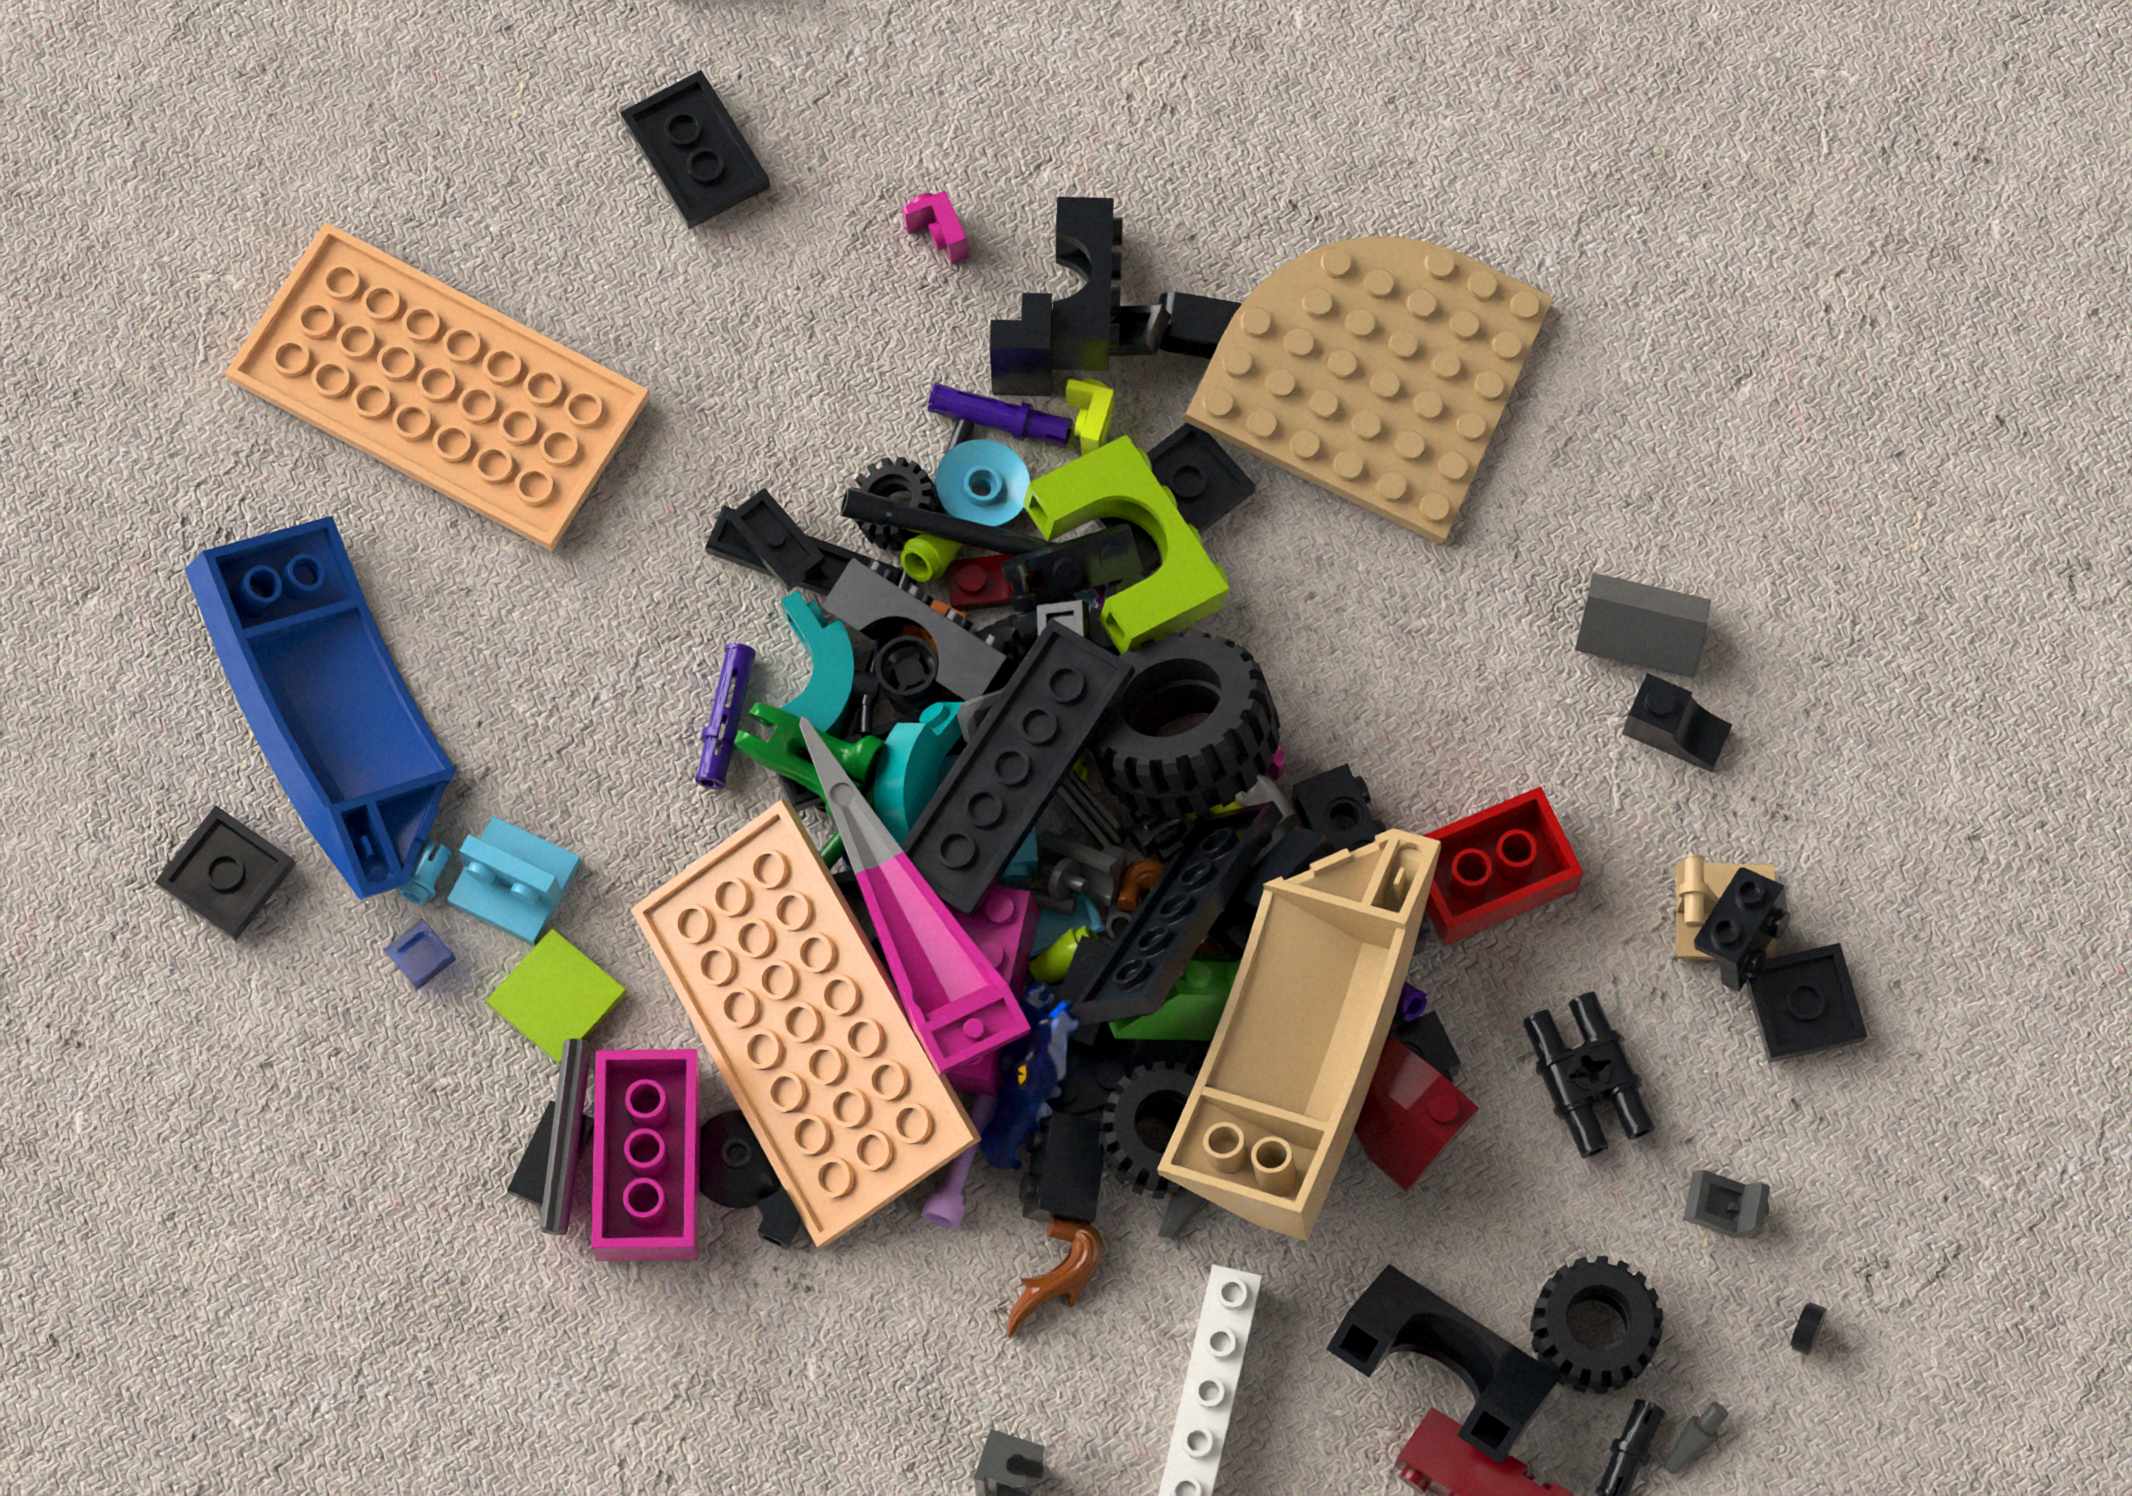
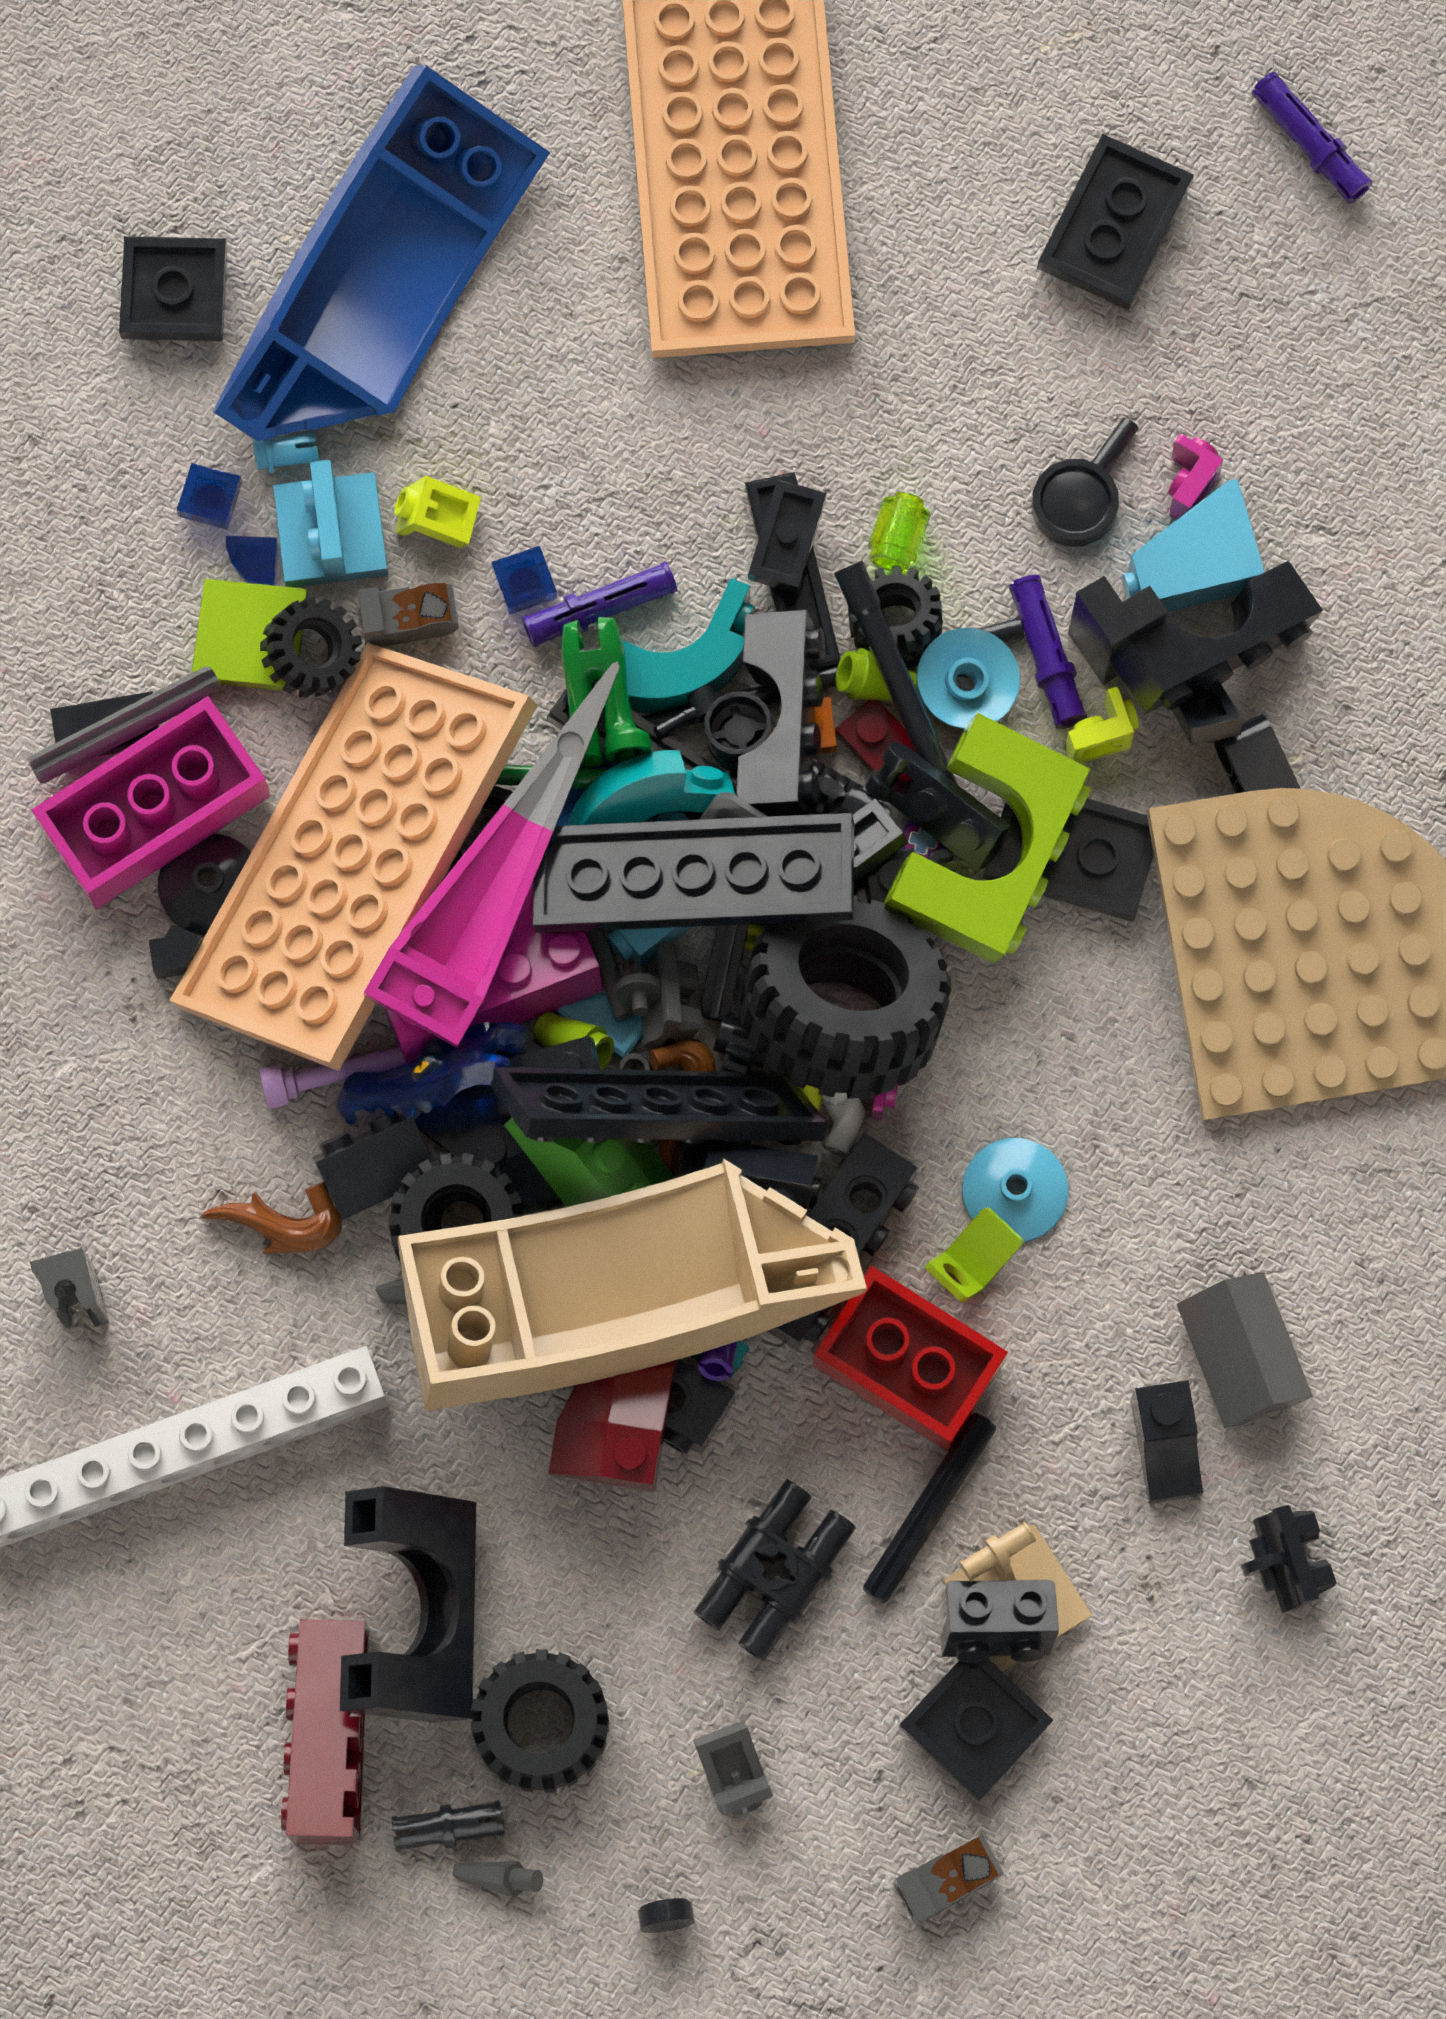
camera: 55 degrees right, 5 degrees up
none -> clear blue tile [226,536,278,586]
none -> black tyre [260,597,362,698]
none -> dark grey leg [357,583,459,647]
none -> neon yellow bracket [394,476,481,548]
none -> clear blue plate [491,546,557,615]
none -> black axle [863,1413,996,1603]
none -> clear neon green brick [868,492,931,573]
none -> leg [893,1835,1004,1927]
none -> lime bracket [925,1207,1024,1303]
none -> medium azure dish [962,1138,1068,1242]
none -> black piece [1032,417,1139,547]
none -> medium azure slope [1122,479,1265,612]
none -> black hips [1241,1505,1336,1613]

